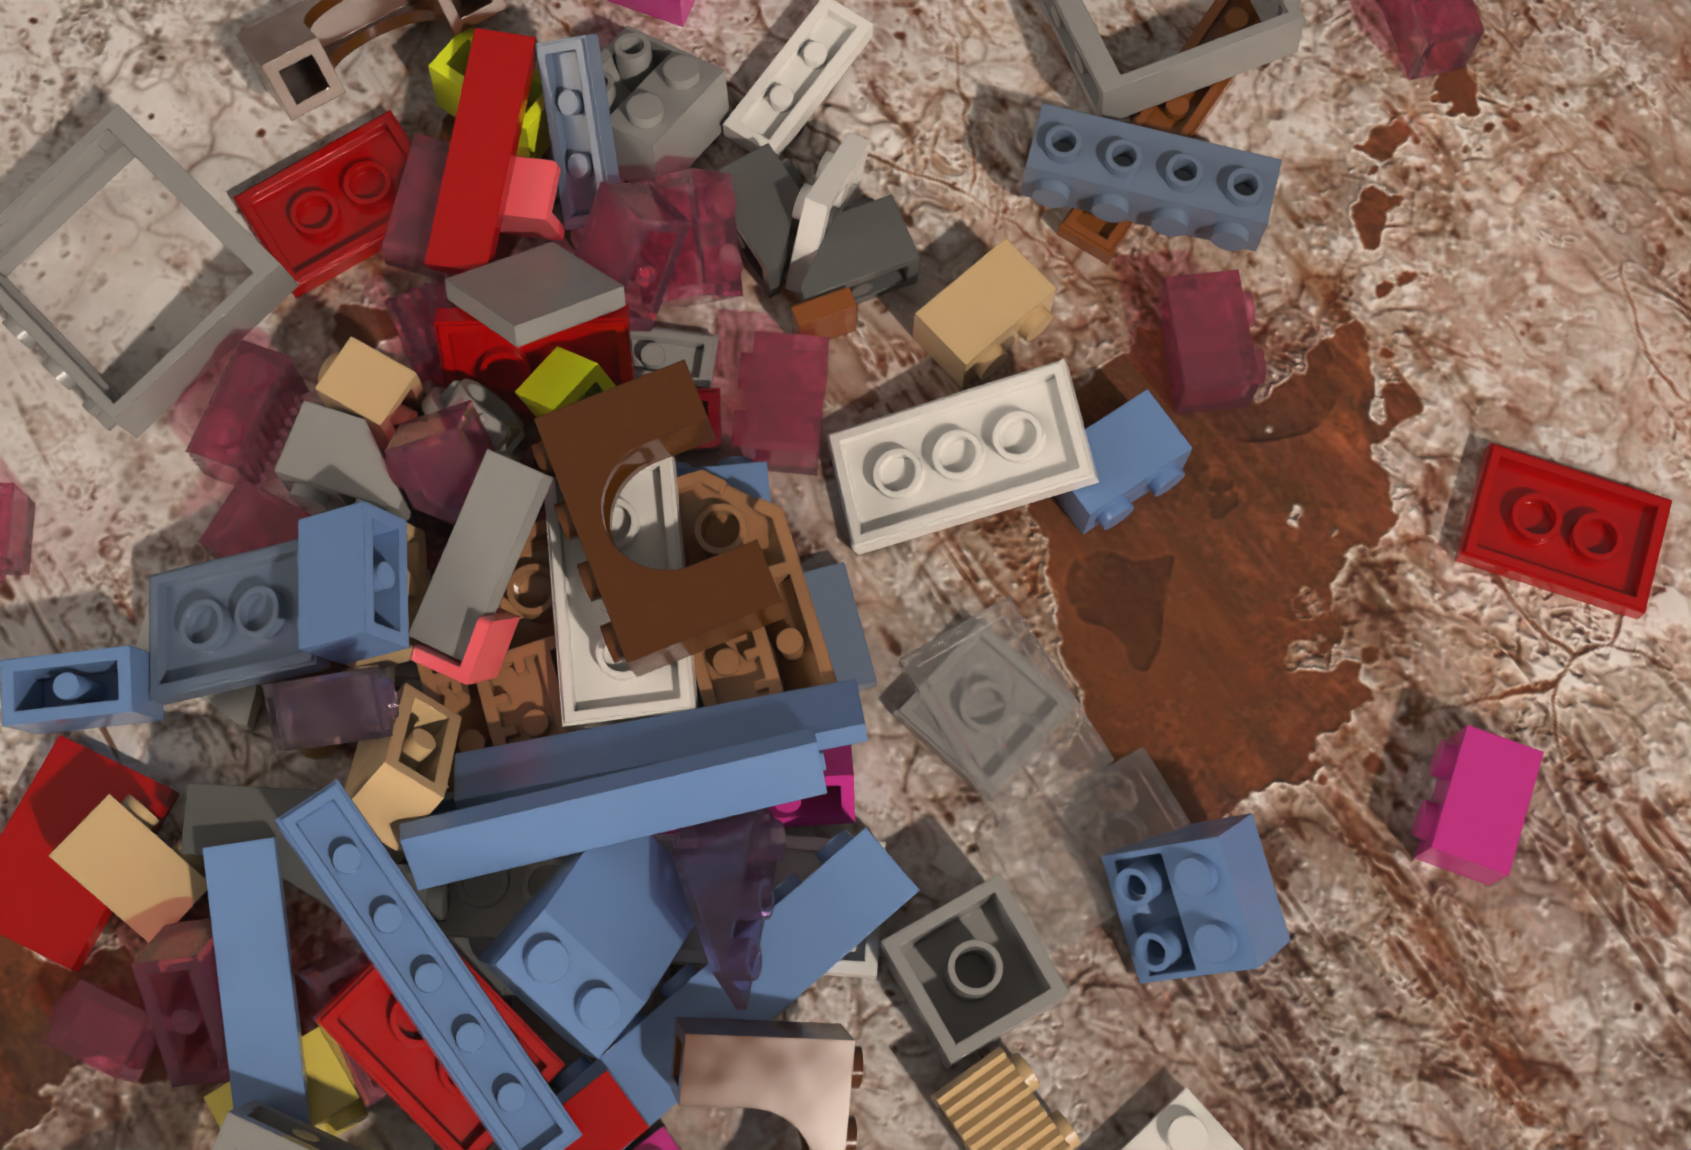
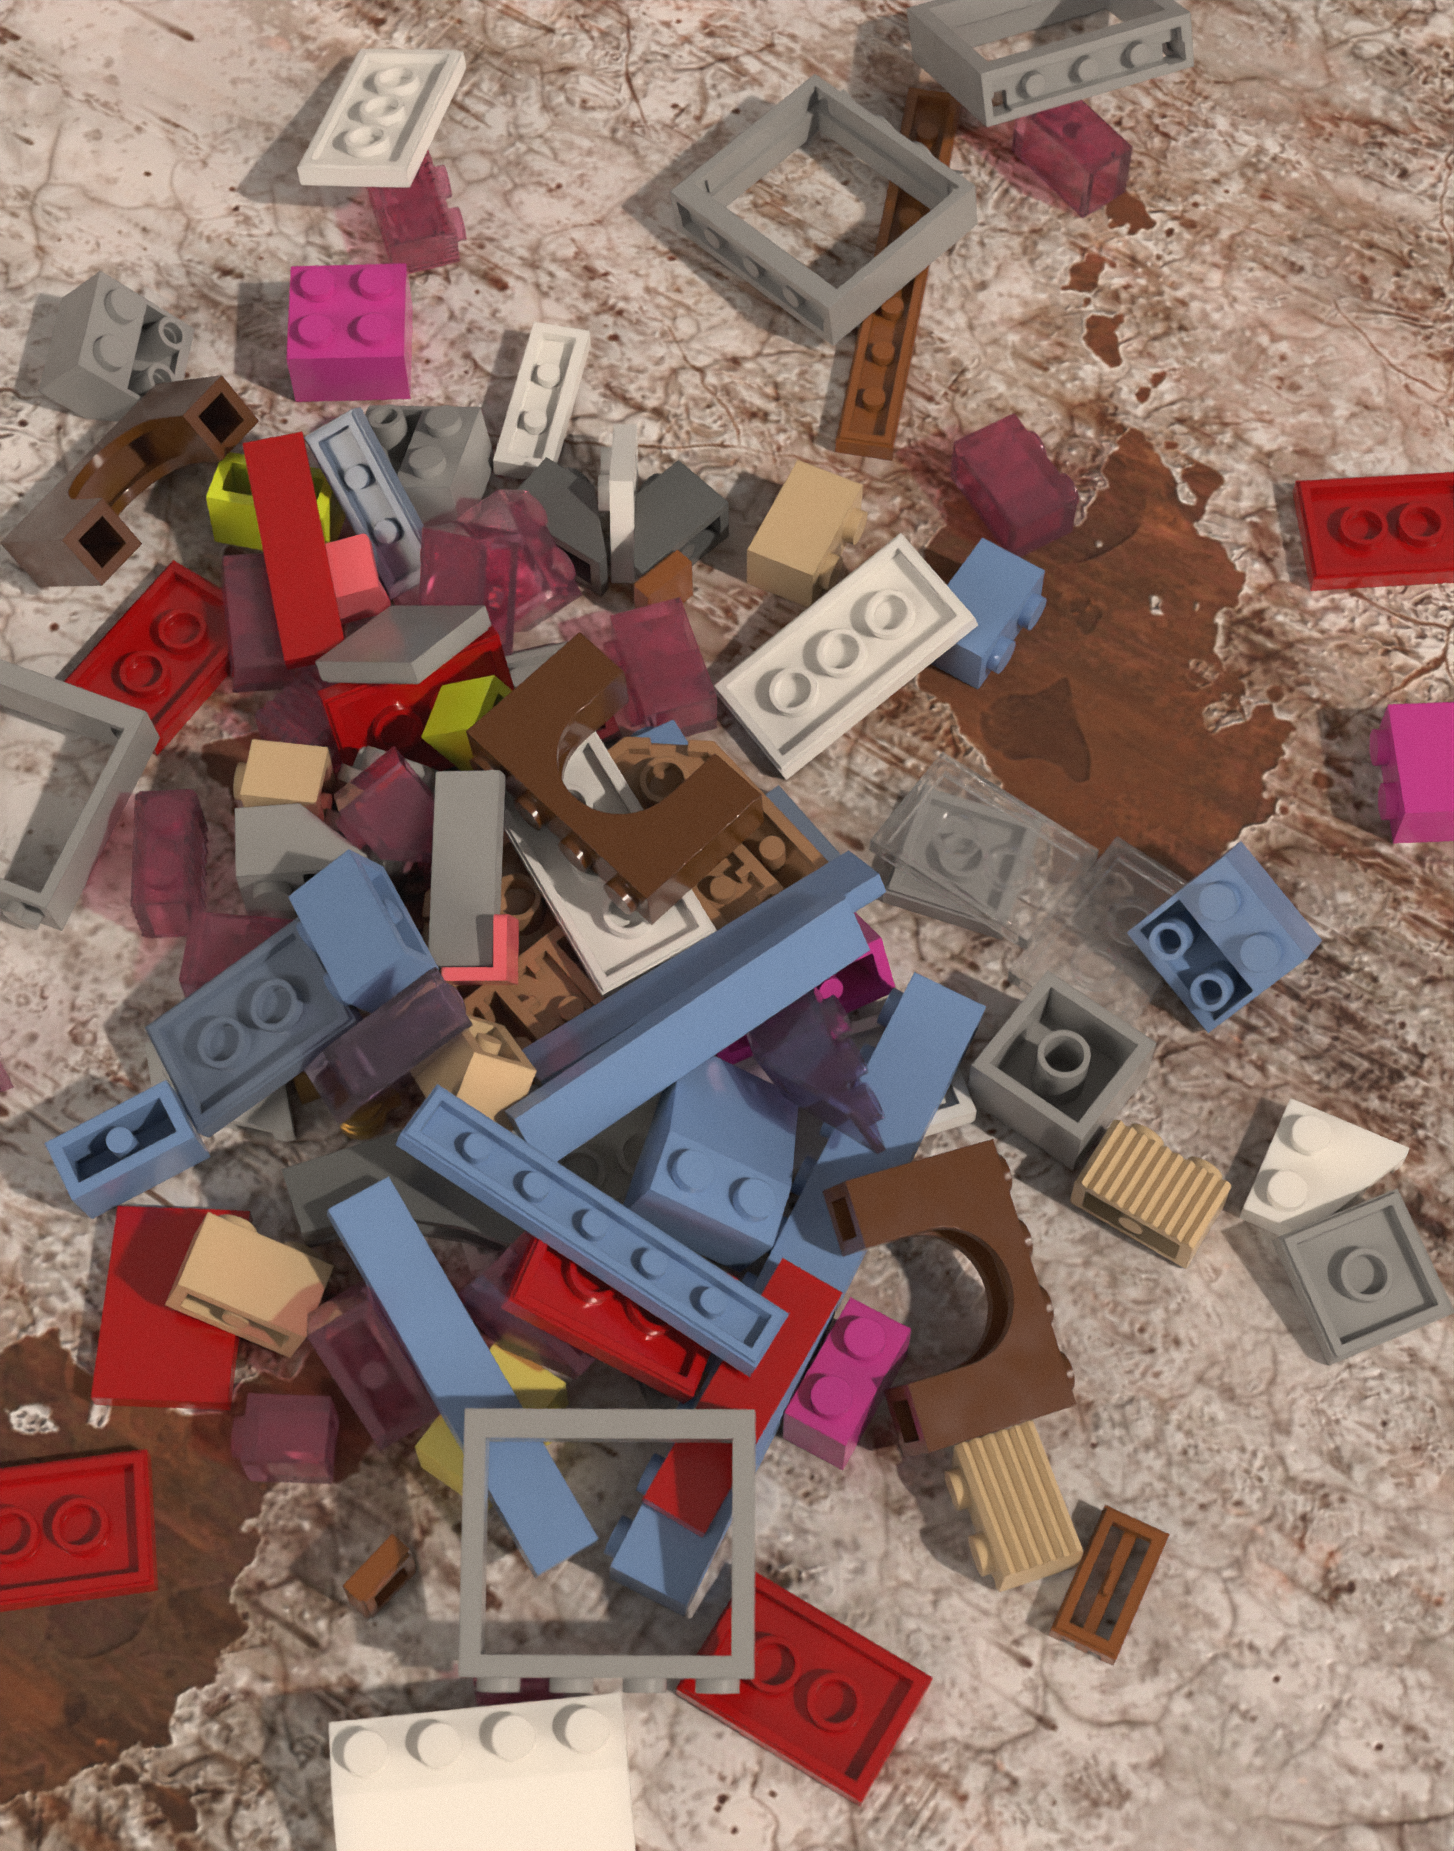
camera: 20 degrees left, 10 degrees down
sand blue brick [1020,103,1282,252] -> none

